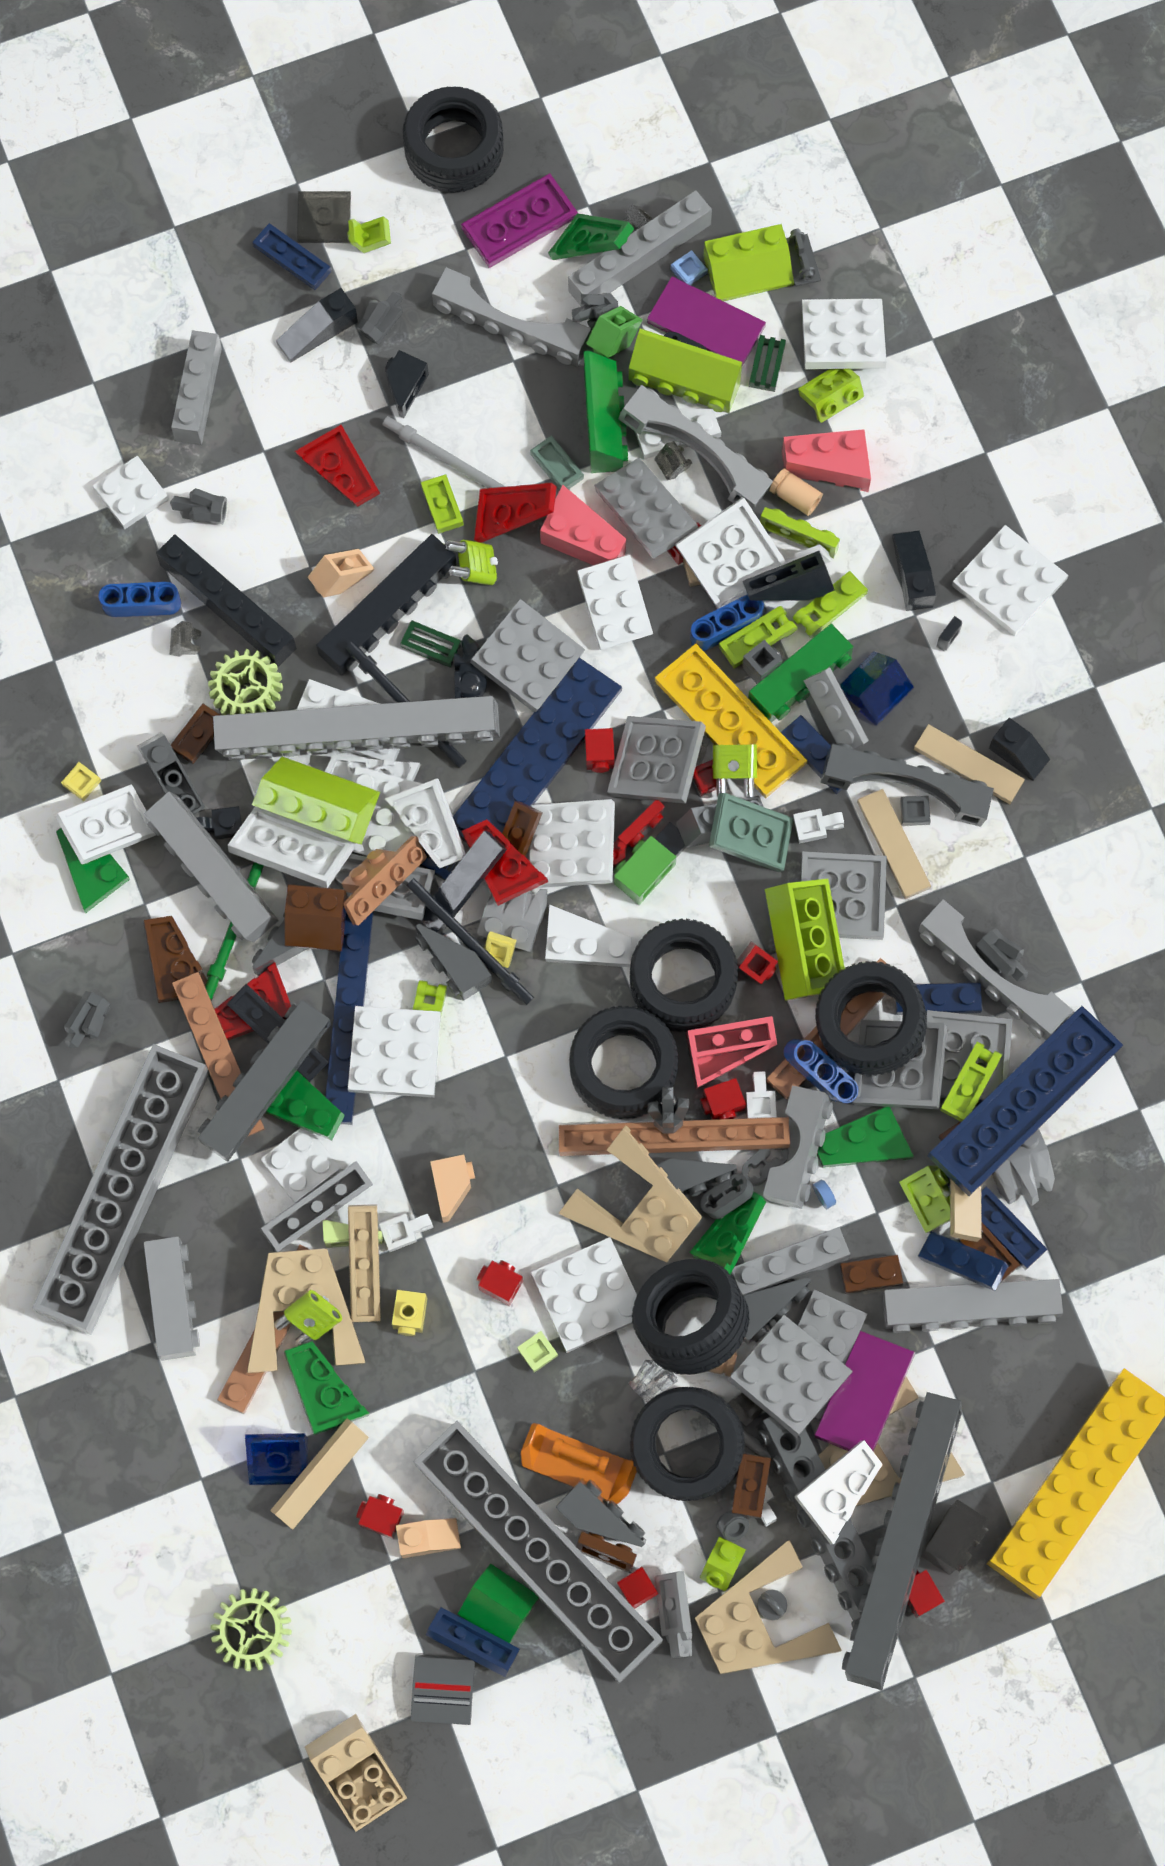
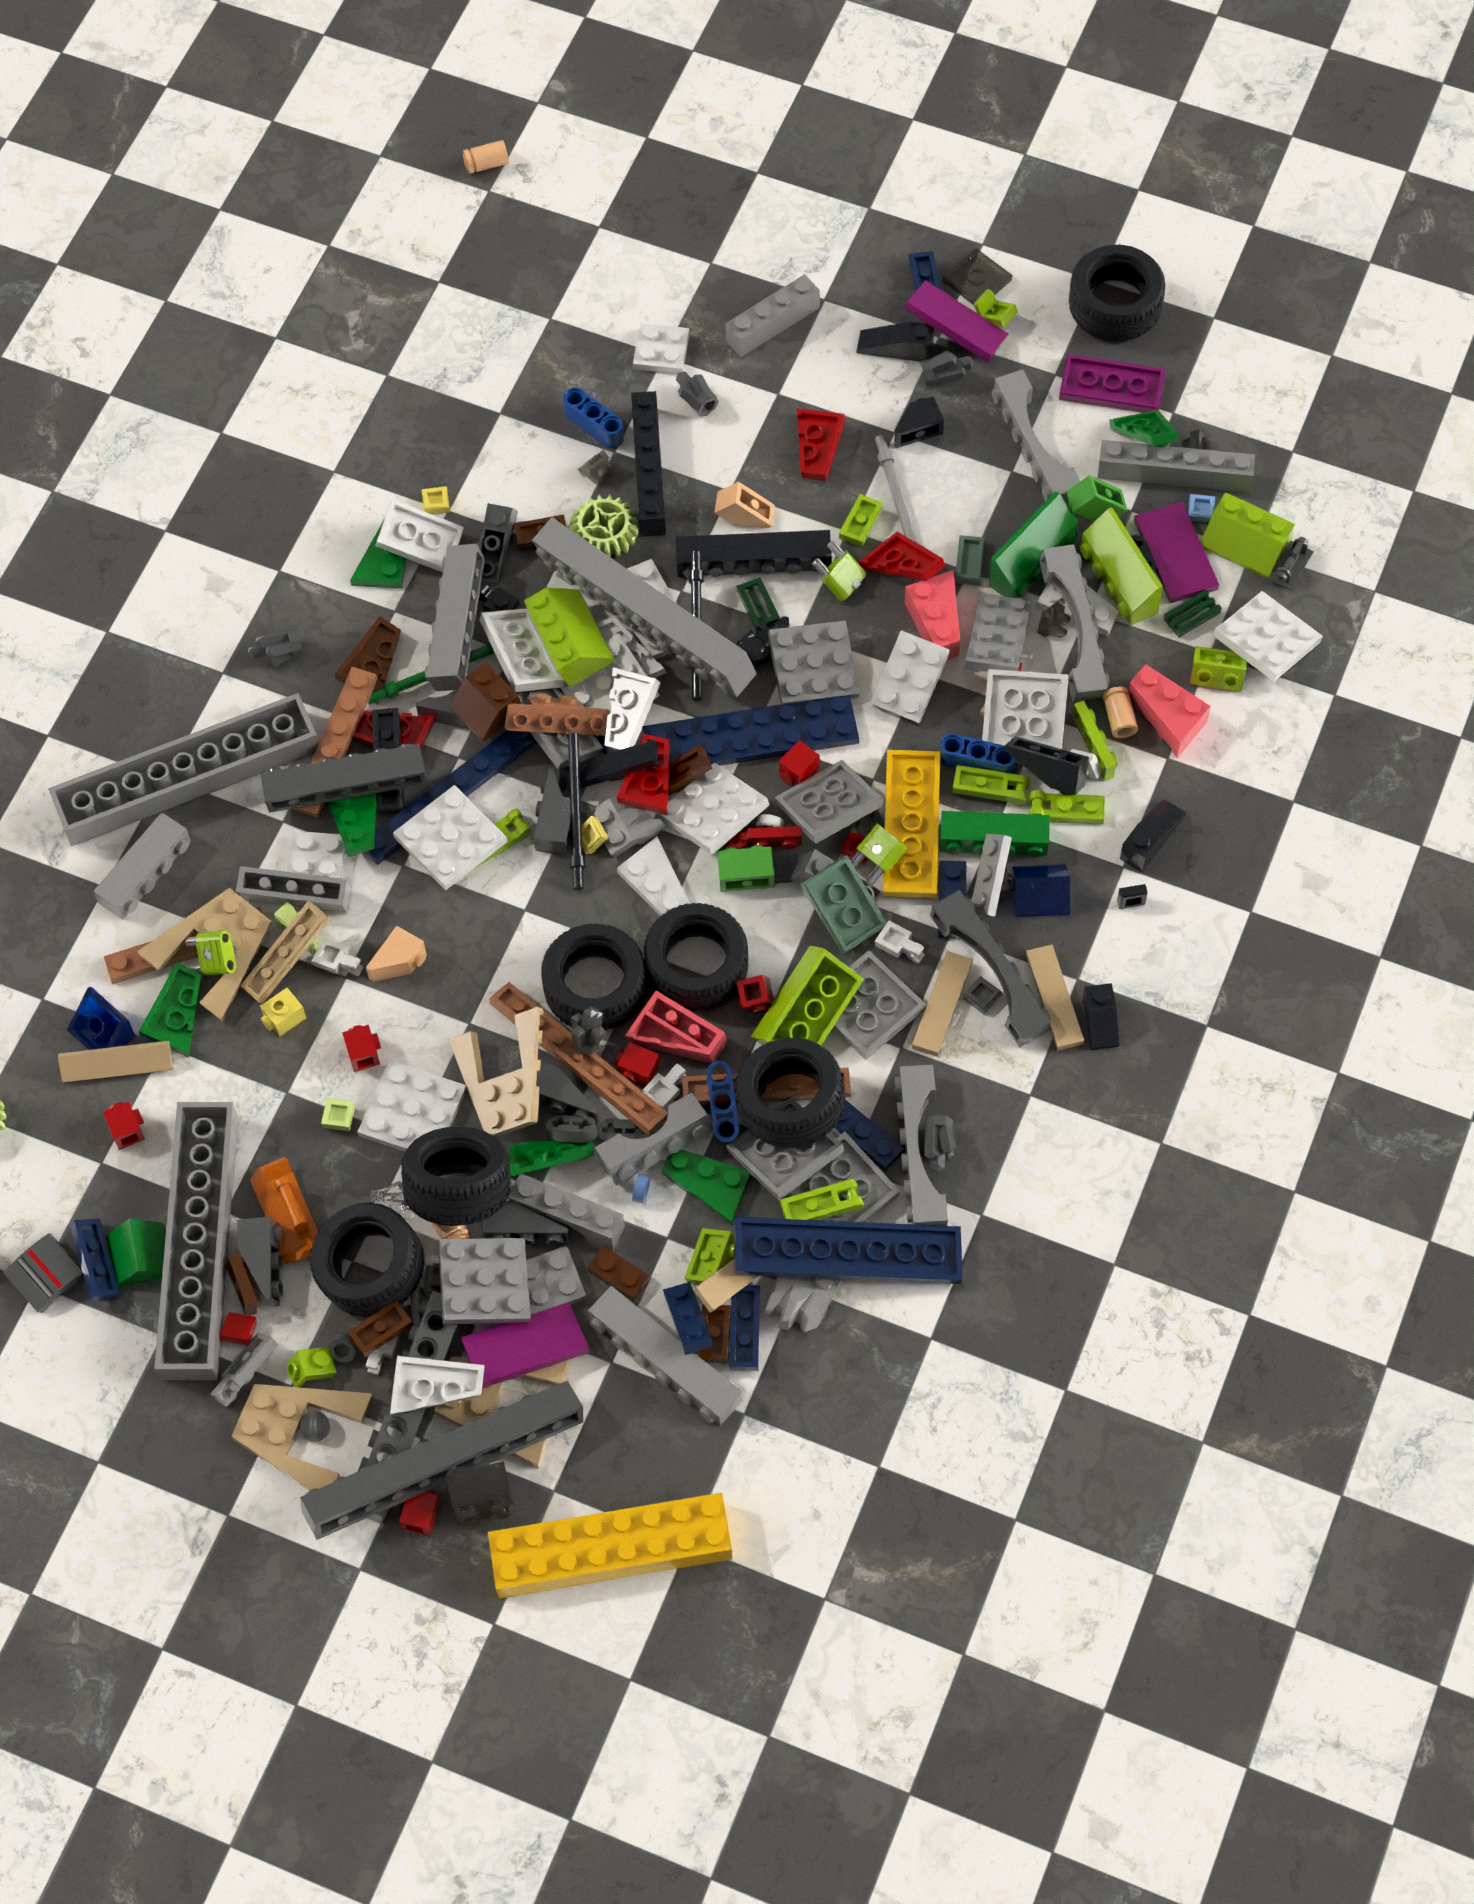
camera: 45 degrees right, 10 degrees down
light nougat slope [396,1518,461,1558] -> none
dark grey rock [571,293,619,330] -> none
dark grey brick [742,640,783,684] -> none
white plate [952,525,1068,636] -> none
none -> white tile [756,814,784,828]
none -> magenta tile [904,281,1009,362]

